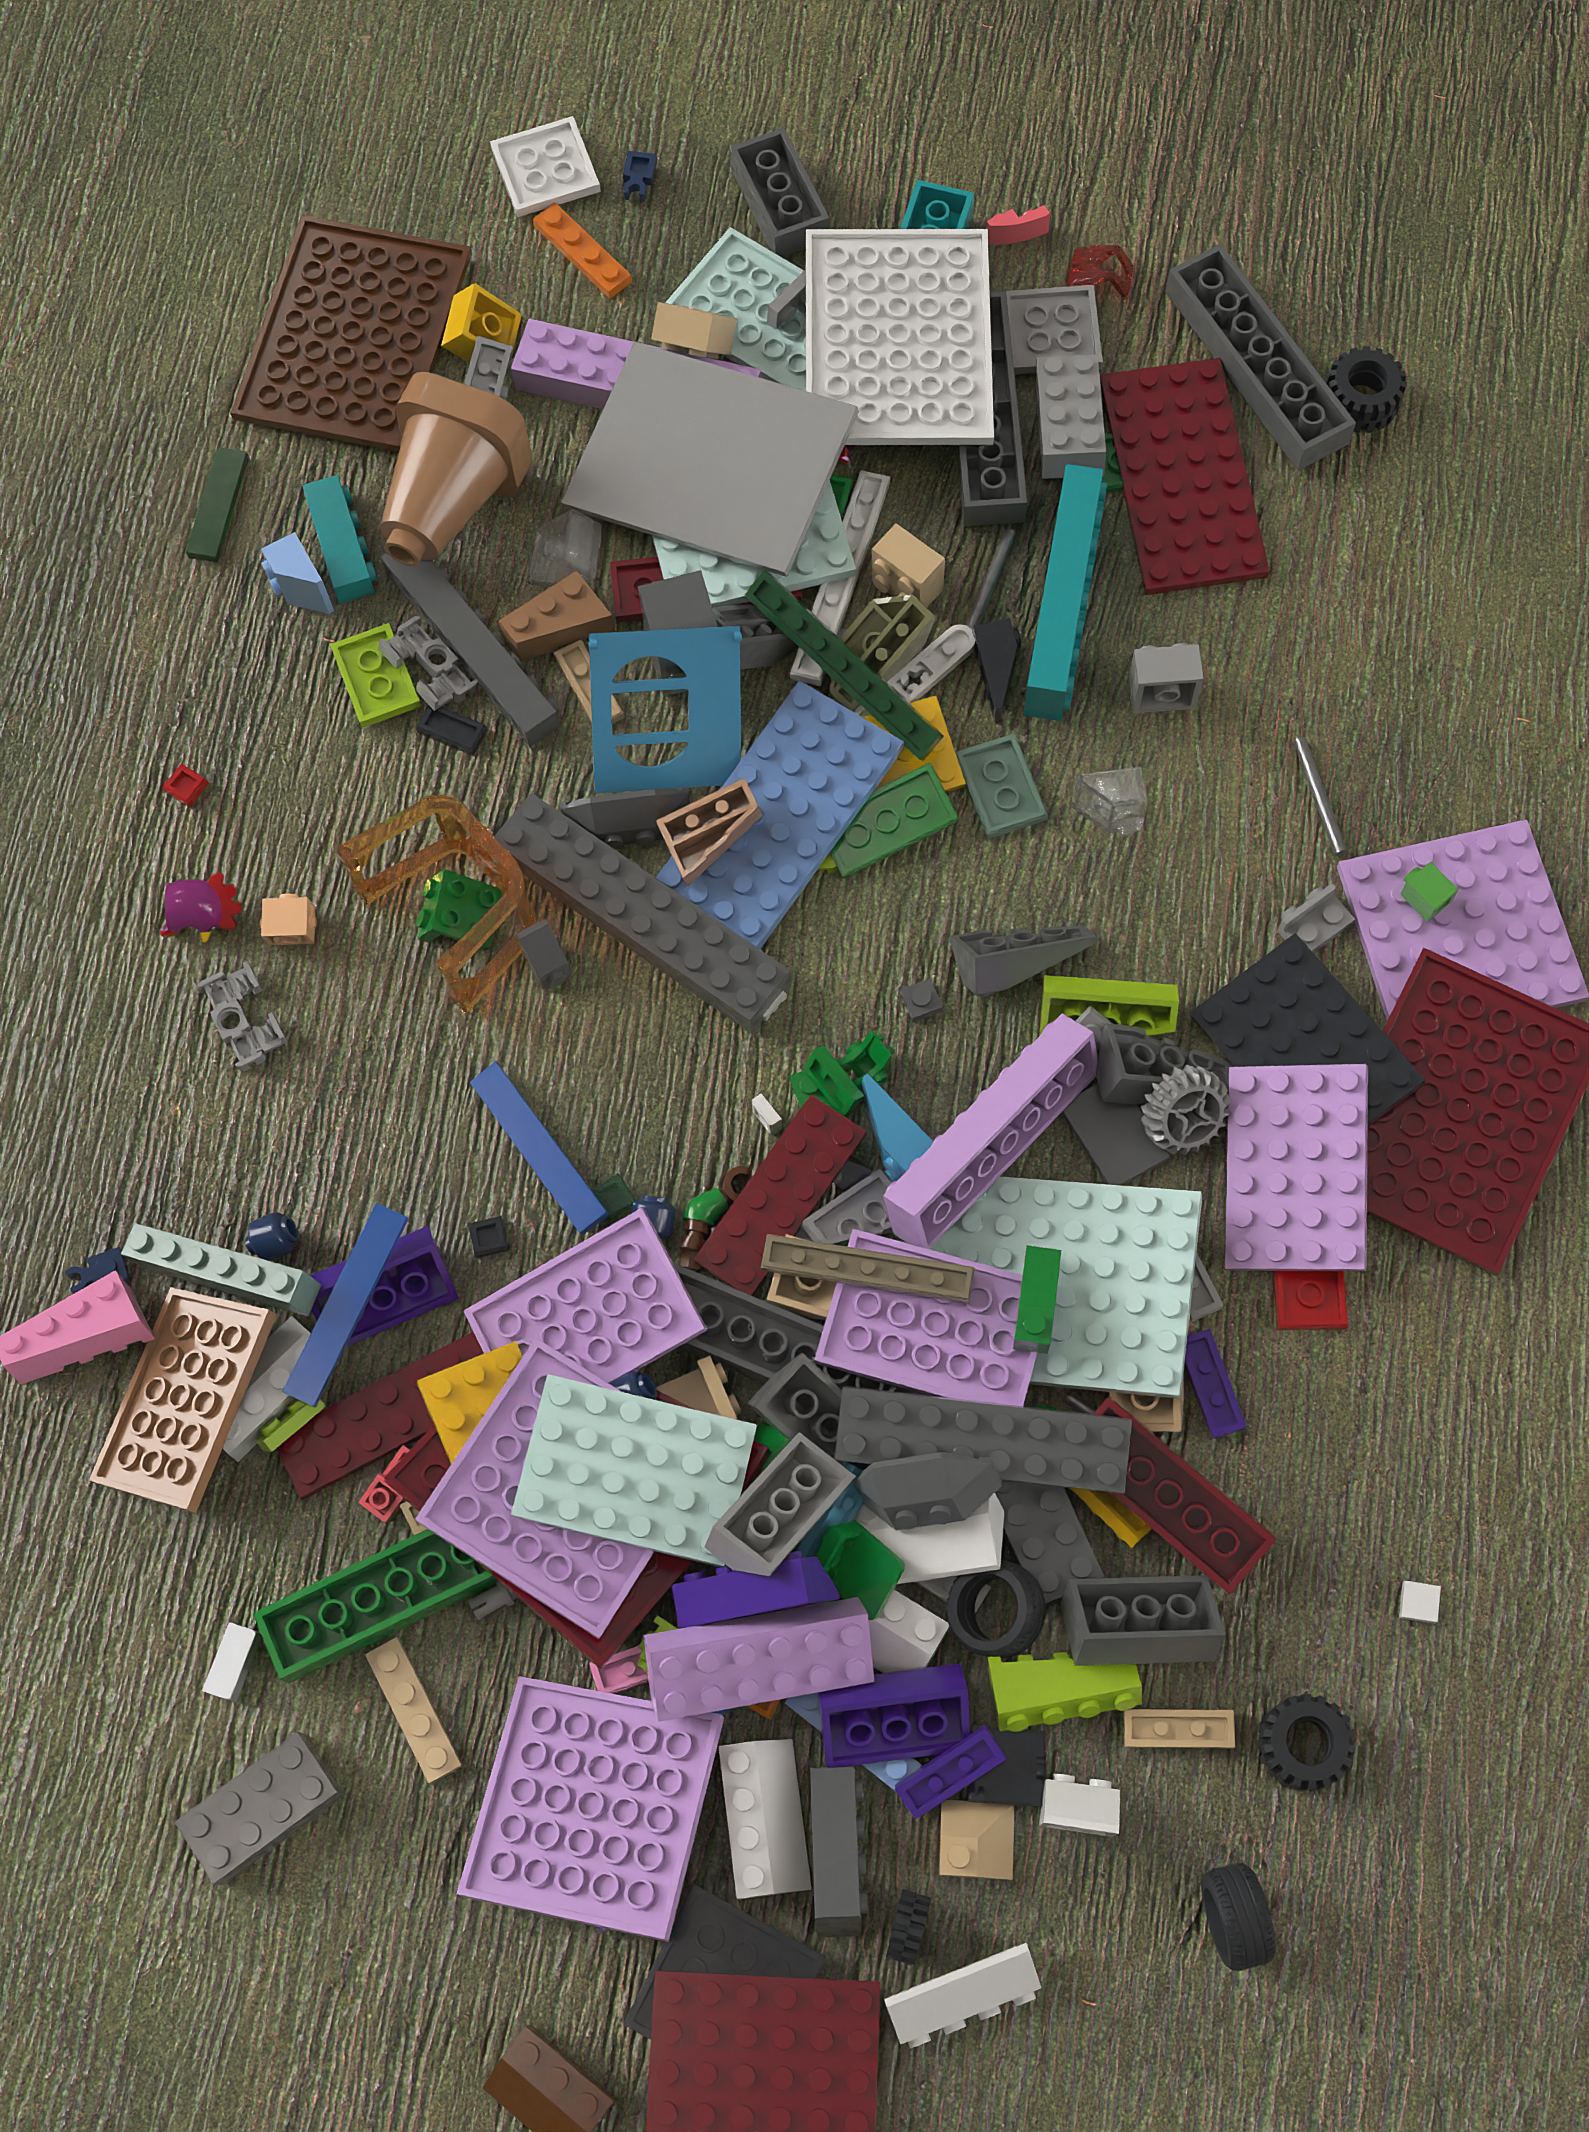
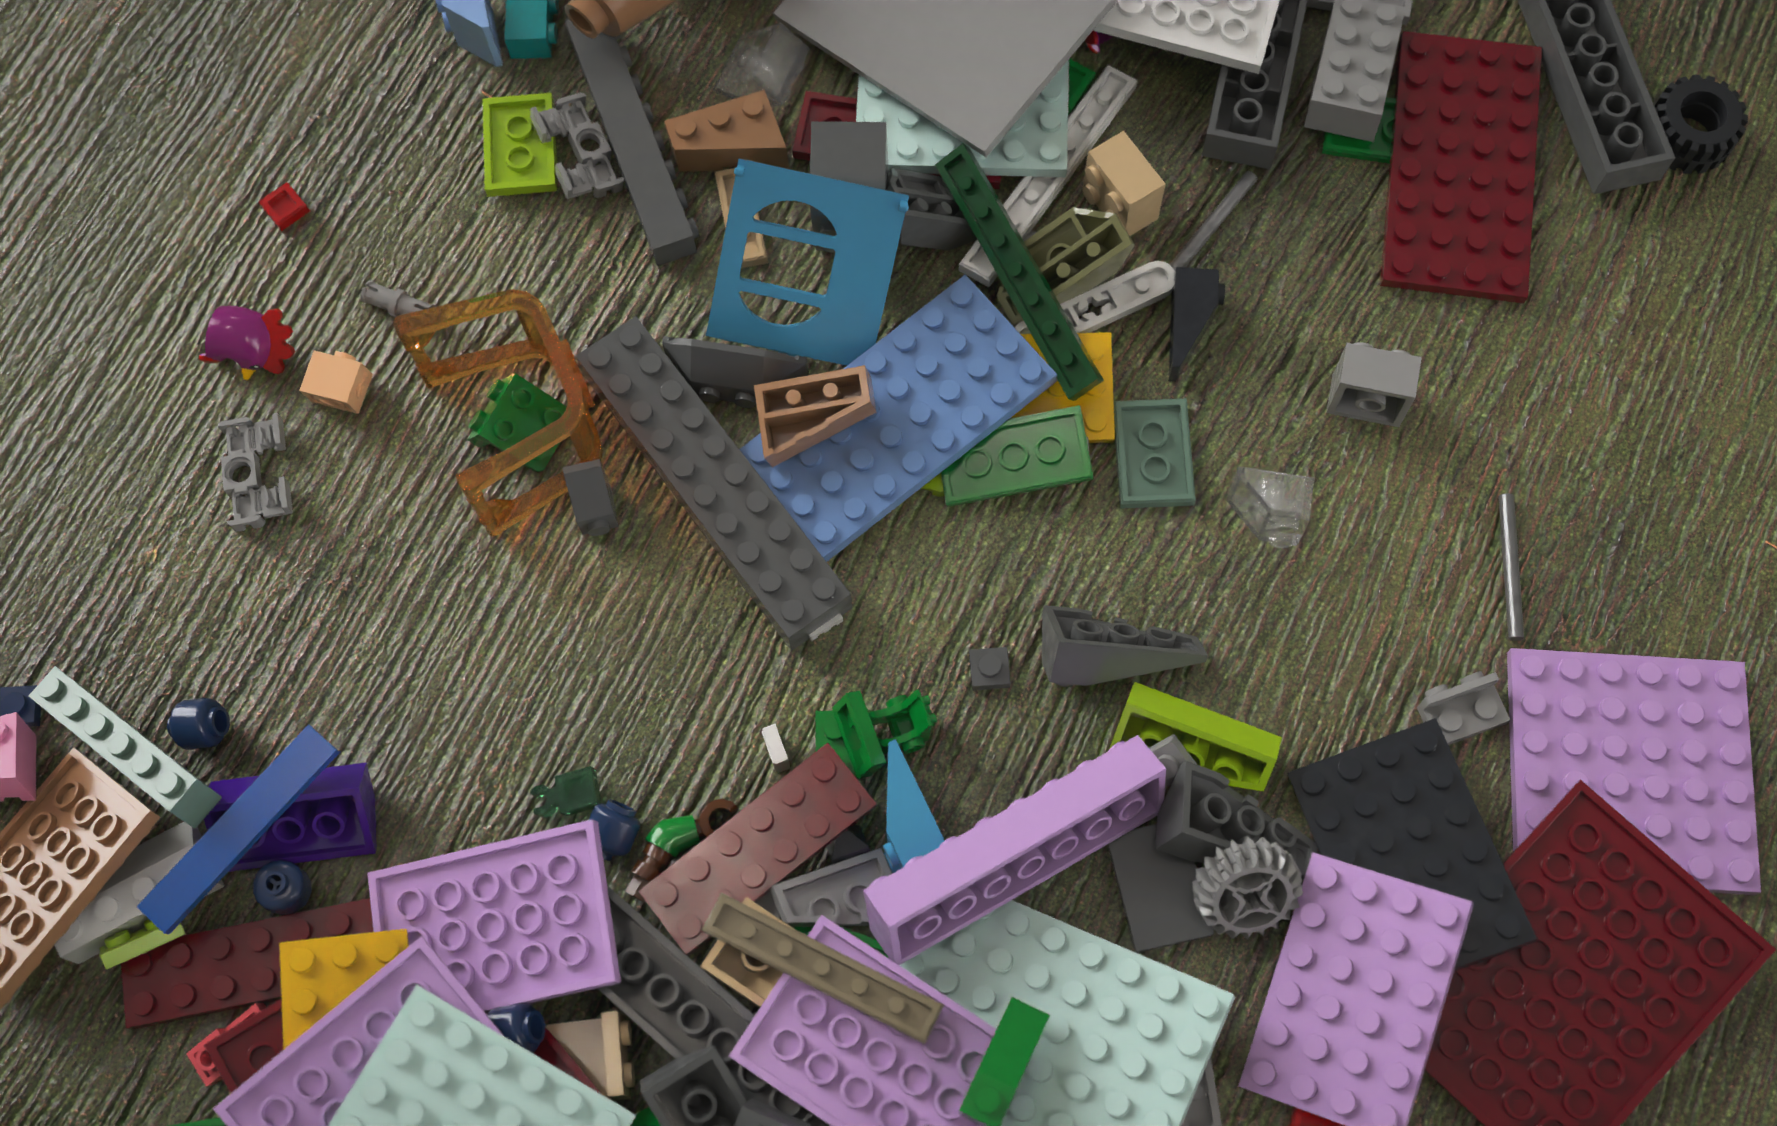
camera: 15 degrees right, 0 degrees up
black tile [416,705,488,756] -> none
black tile [468,1216,509,1258] -> none
blue tile [470,1061,610,1235] -> none
teal brick [1024,464,1108,721] -> none
bright green brick [1401,862,1458,922] -> none
none -> dark blue head [253,860,312,916]
none -> light grey pin [361,281,436,326]

